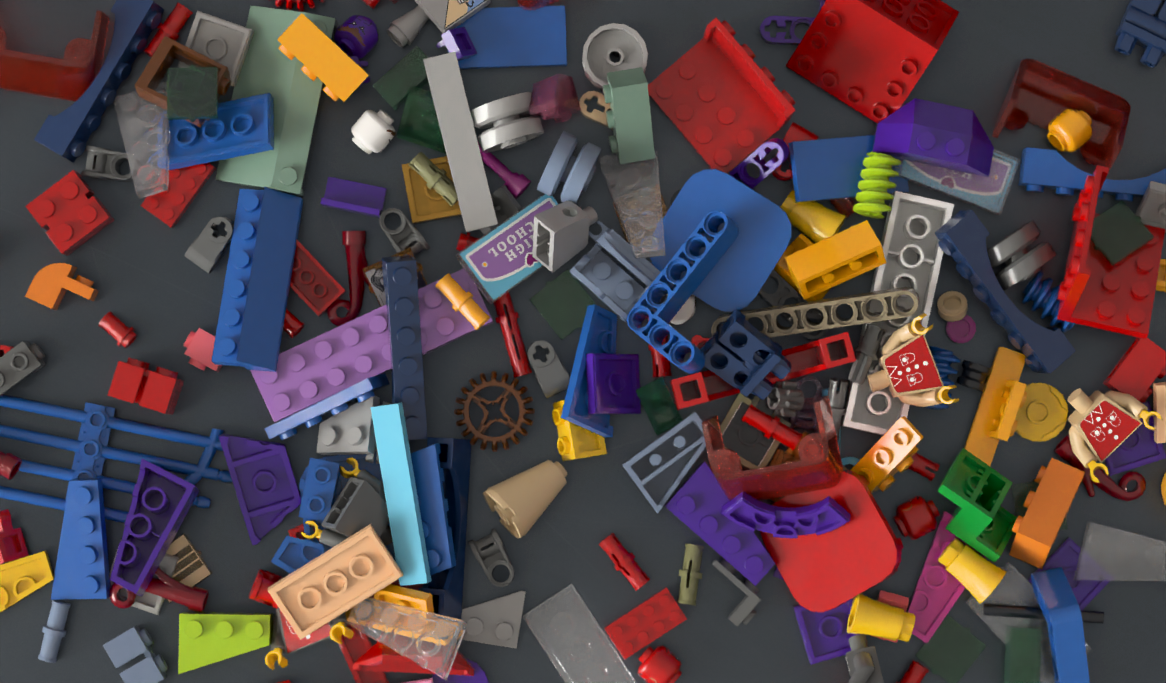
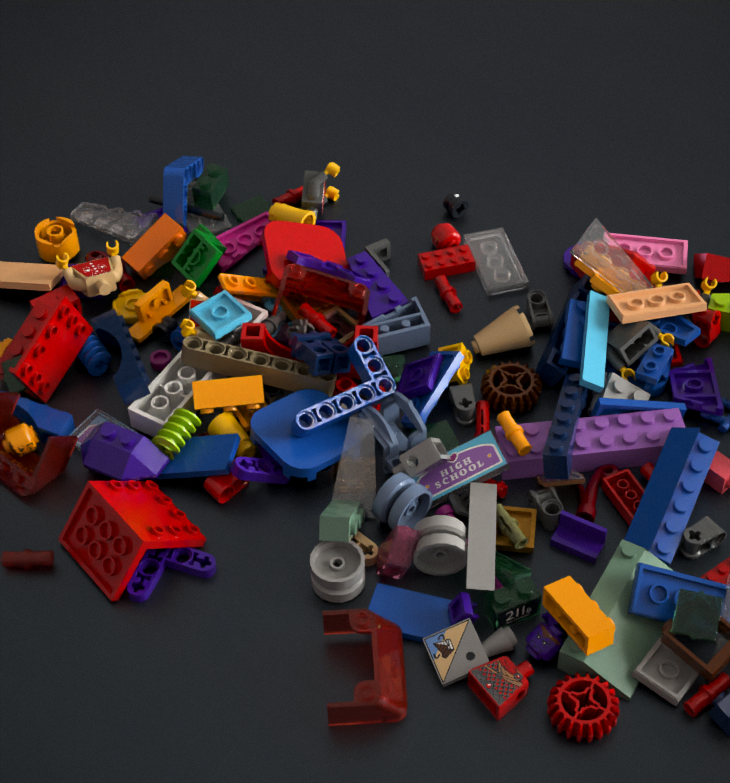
camera: 155 degrees left, 40 degrees down
white head [351,109,396,154] -> none
light grey wing [457,590,526,649] -> none
red bracket [648,17,796,173] -> none
olive pin [677,543,704,606] -> none
red head [893,496,940,540] -> none
tan tile [937,291,968,322] -> none
yellow plant [937,538,1007,604] -> none
dark grey wheel [987,220,1057,291] -> none
none -> medium azure tile [189,290,252,340]

